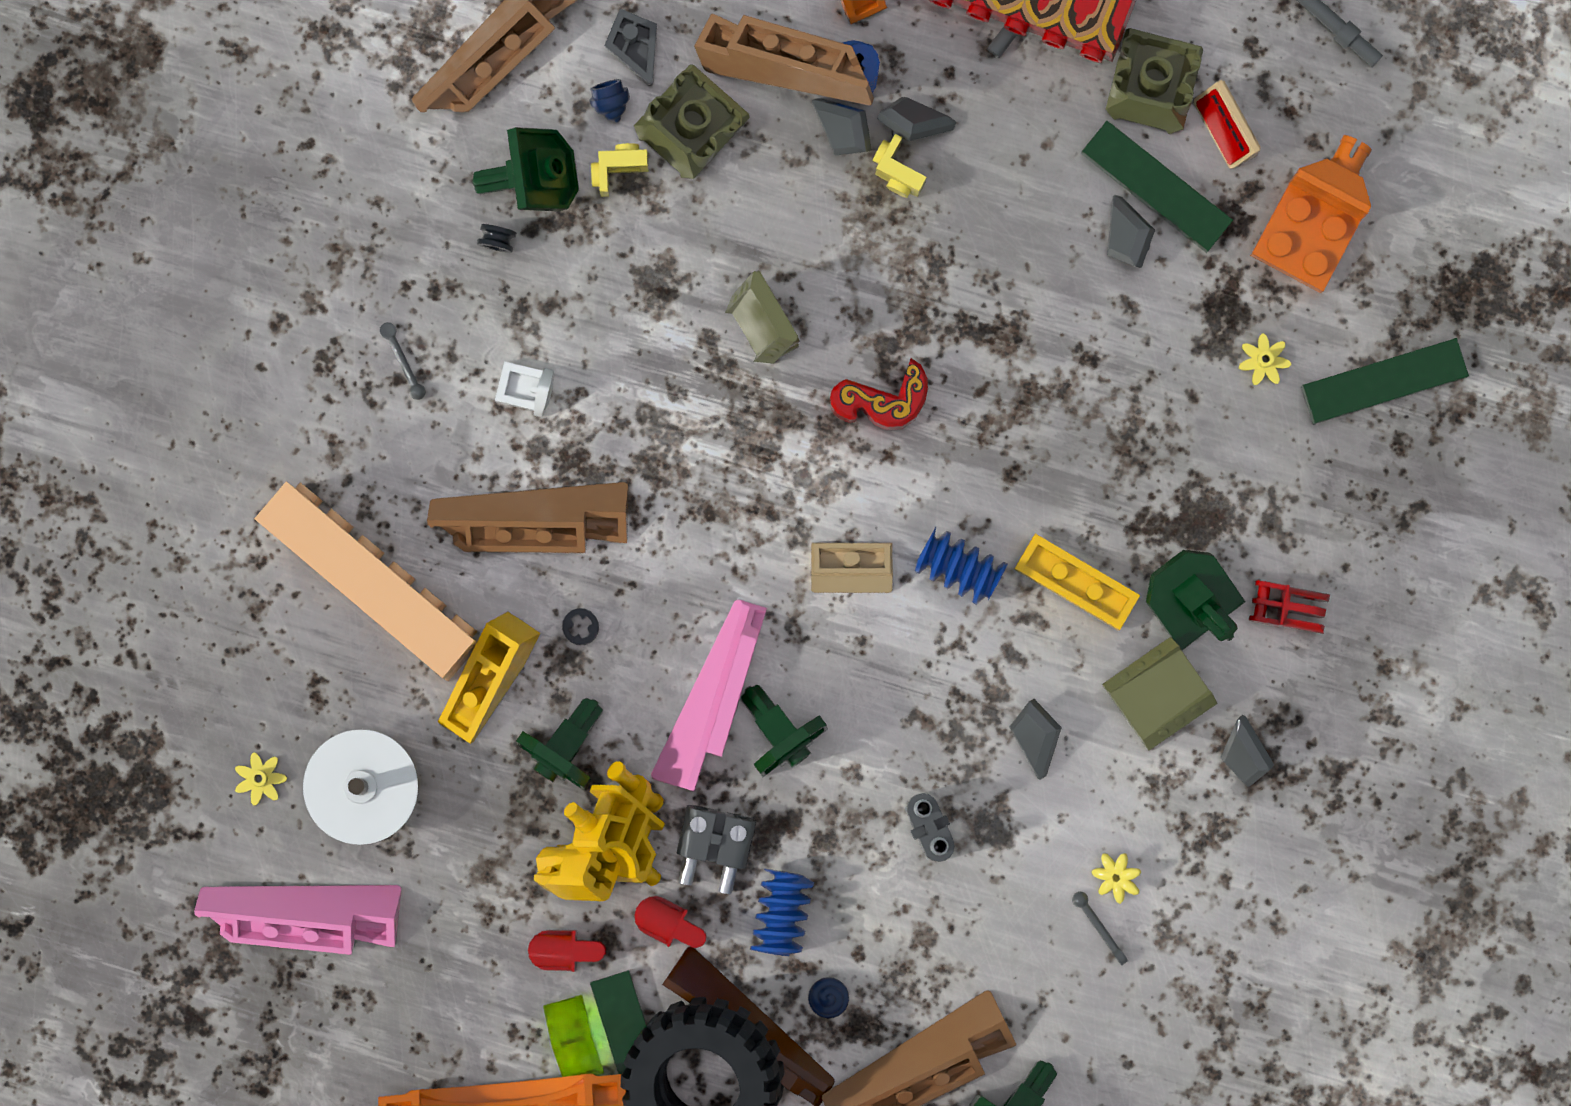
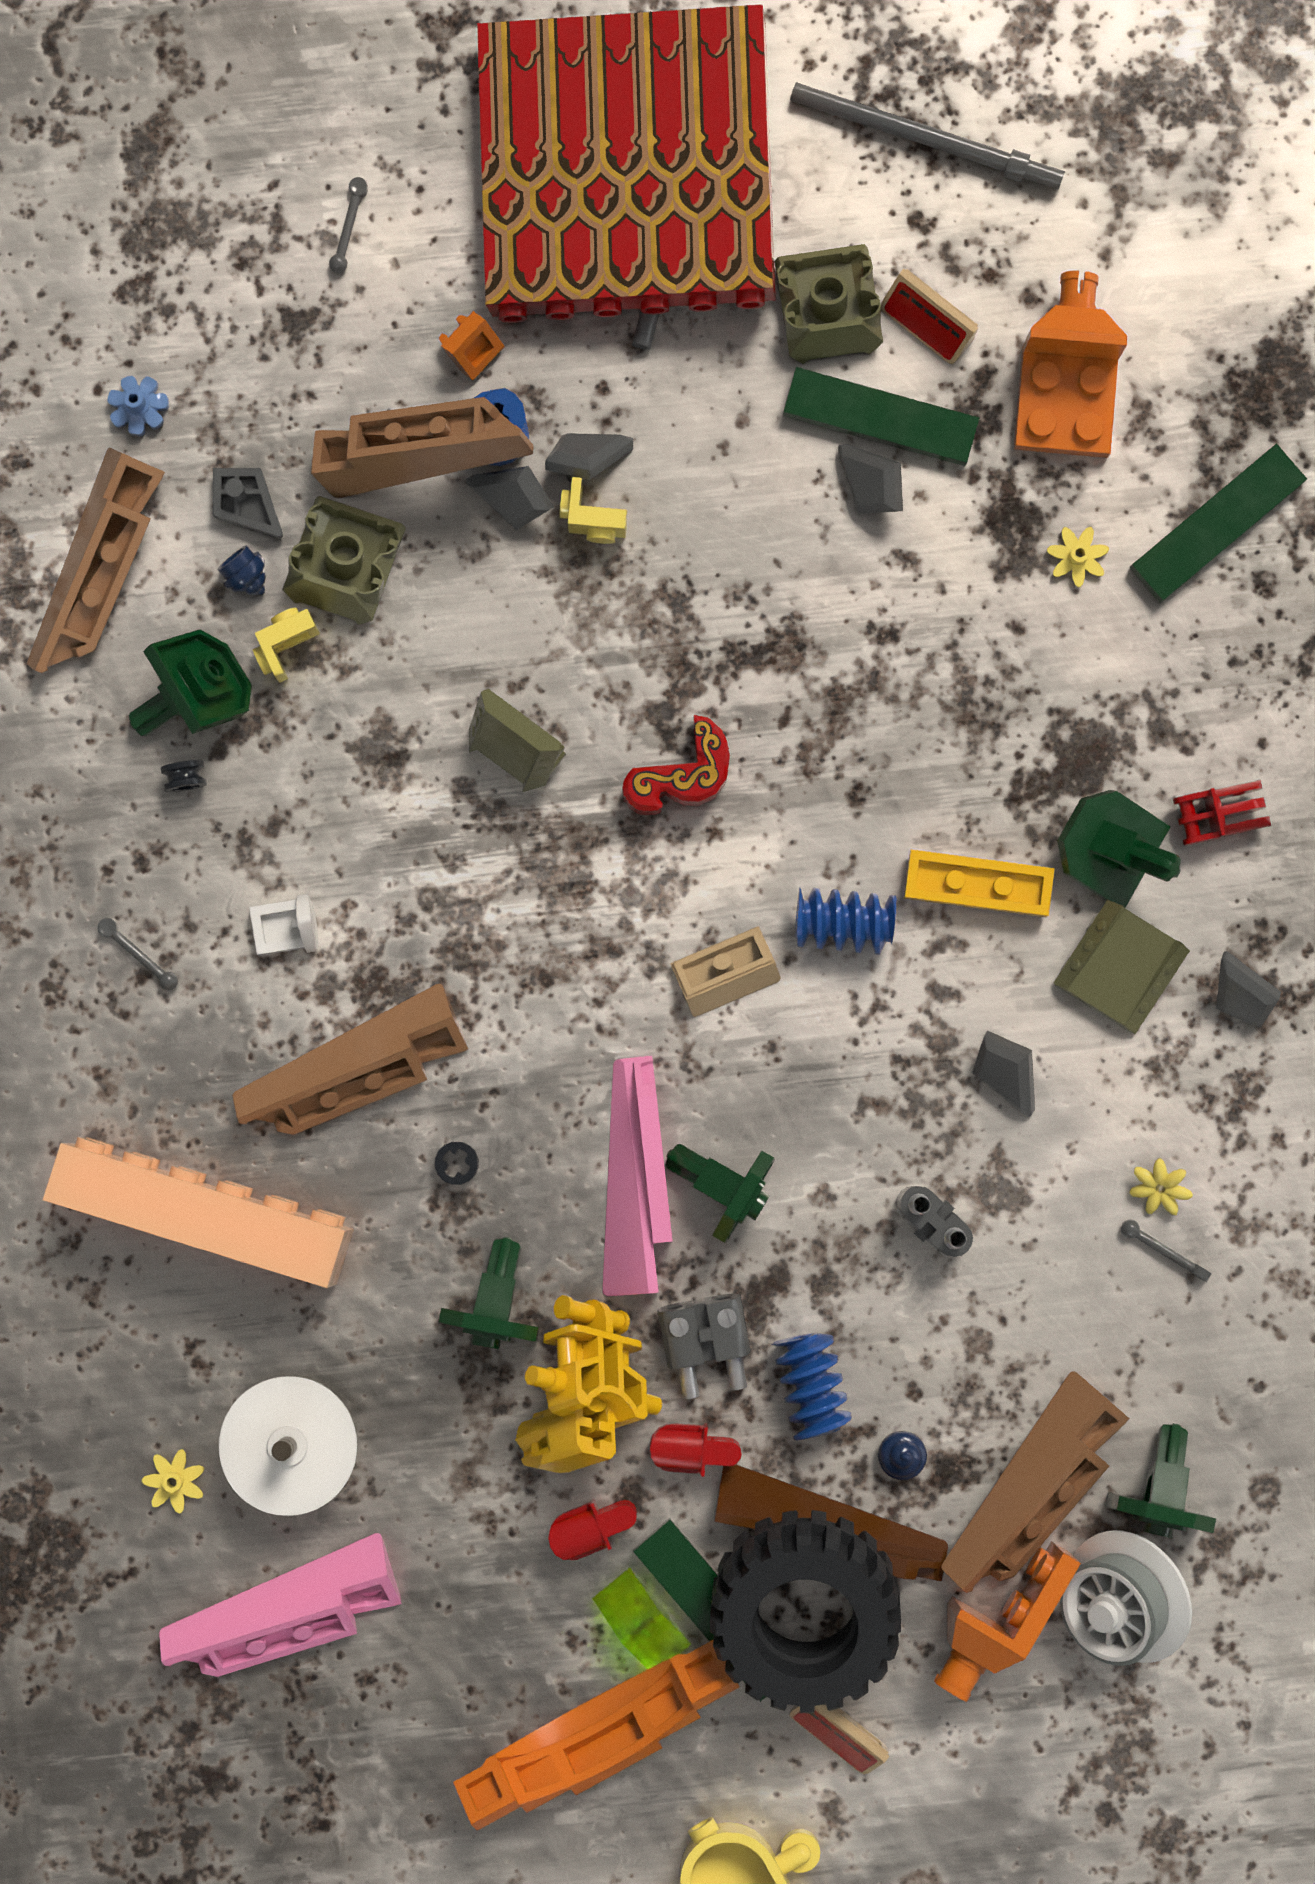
camera: 20 degrees left, 0 degrees up
yellow slope [438,612,540,744] -> none

